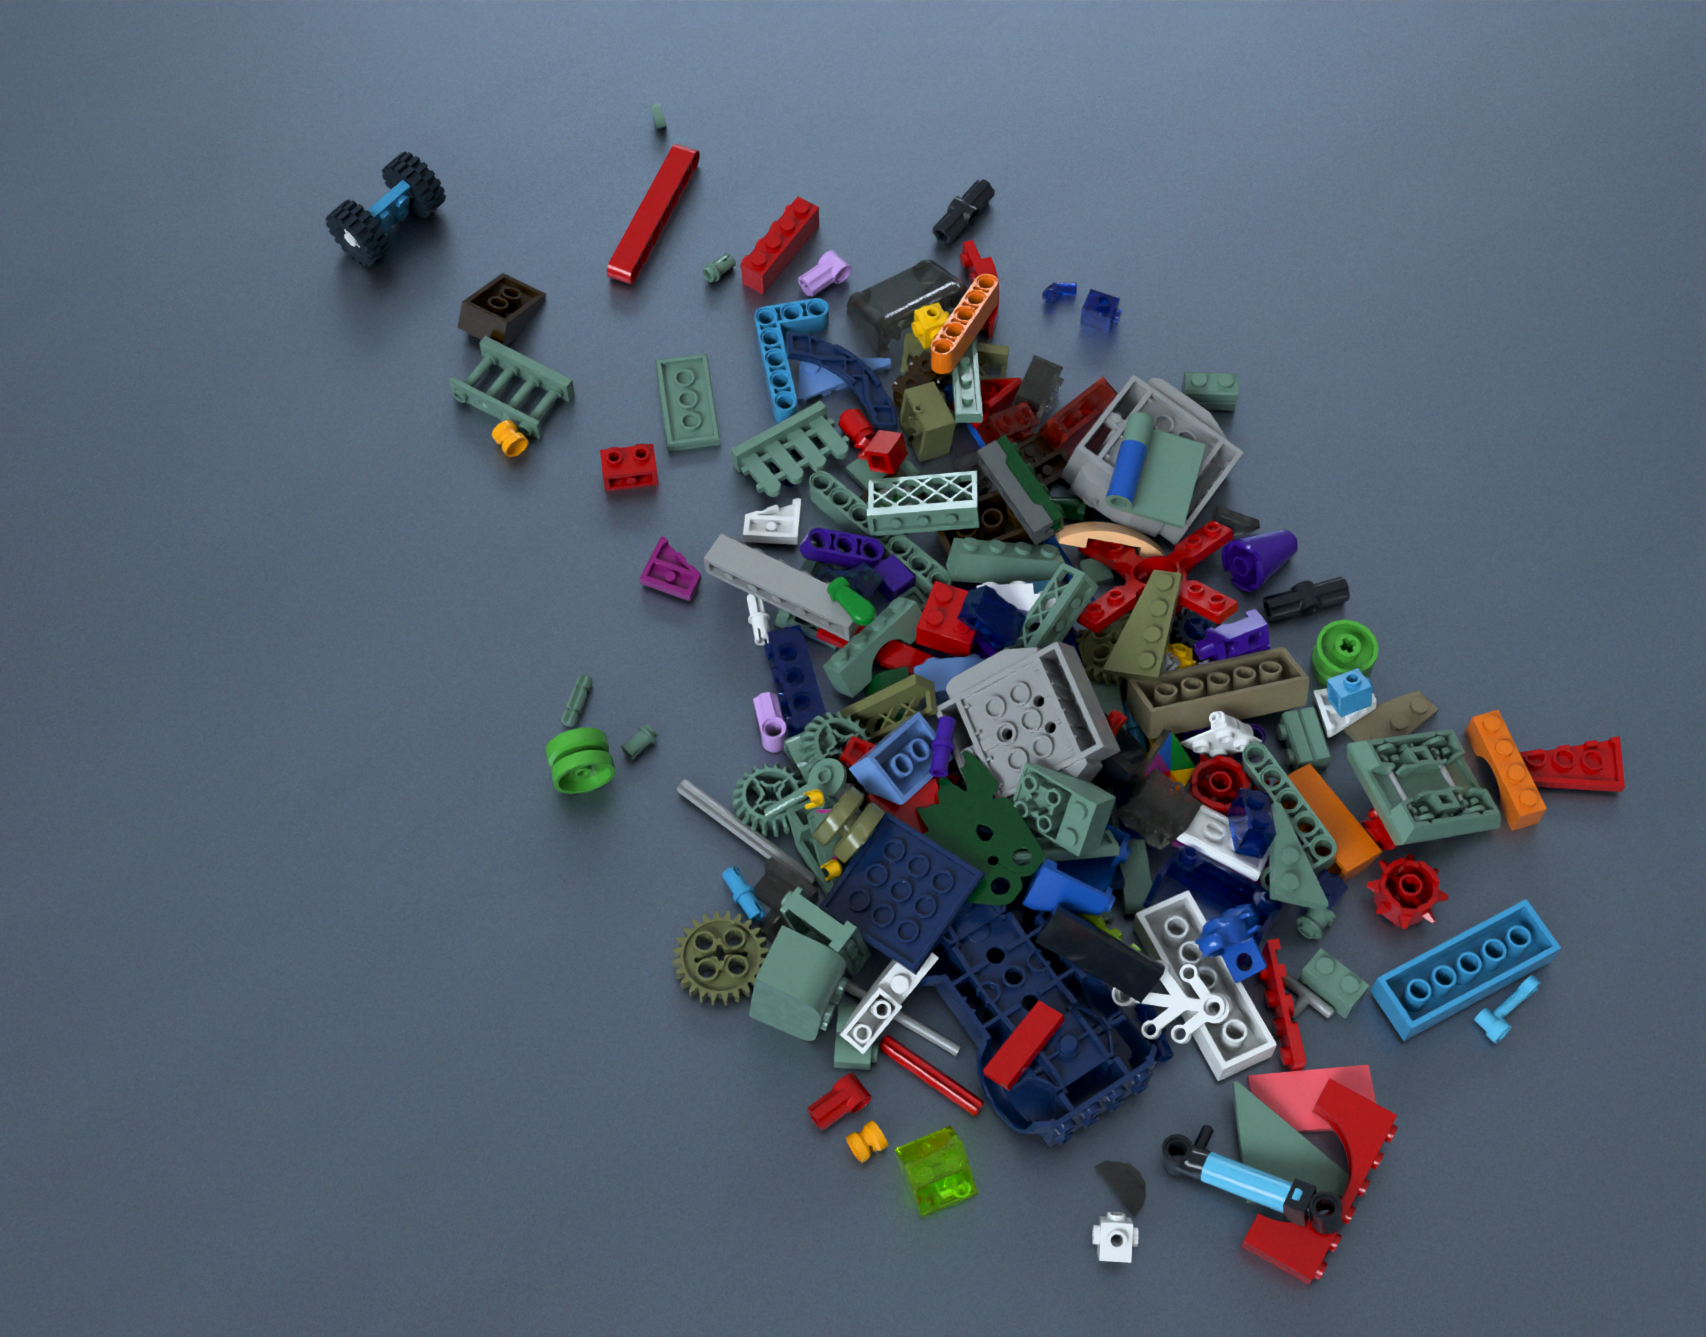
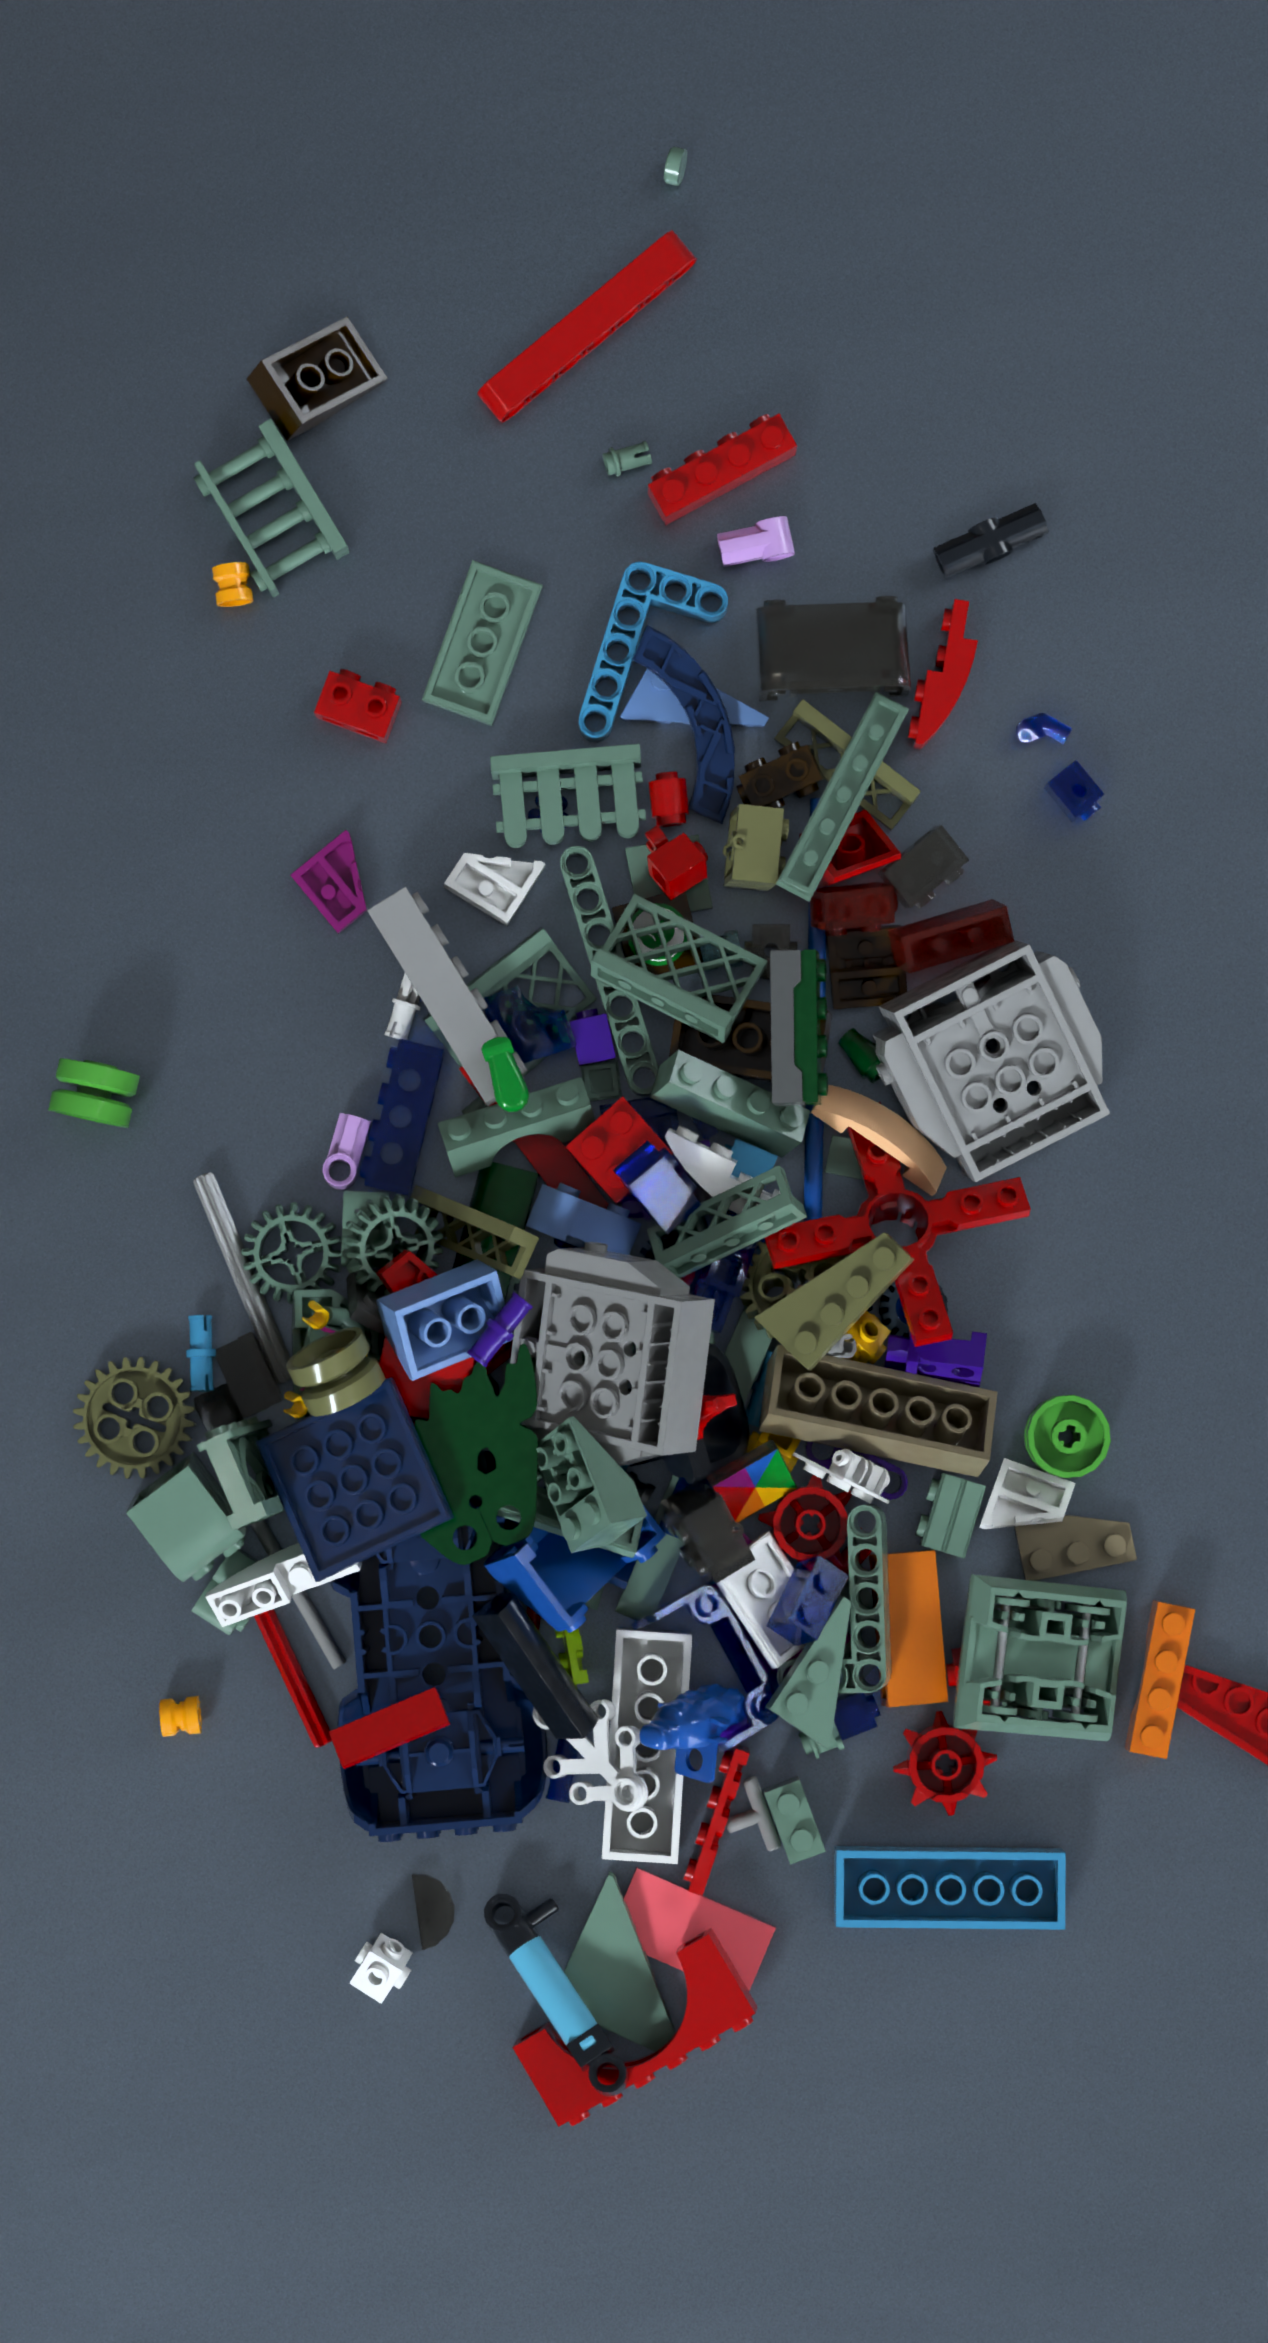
camera: 30 degrees right, 25 degrees up
black plate [326,151,446,267] -> none
sand green axle [561,675,593,728] -> none
sand green pin [621,724,658,760] -> none
sand green piece [764,758,847,819] -> none
dark purple beam [799,528,884,570] -> none
red piece [807,1072,872,1131] -> none
clear neon green slope [894,1125,978,1218] -> none
yellow brick [911,302,950,349] -> none
orange beam [930,274,998,374] -> none
sand green door [1105,411,1206,529] -> none
sand green brick [1181,372,1239,411] -> none
clear smoke tile [1212,506,1260,535] -> none
dark purple cone [1221,529,1298,592] -> none
black piece [1263,577,1350,621] -> none
dark azure brick [1327,668,1374,717] -> none
medium azure brick [1474,975,1541,1044] -> none

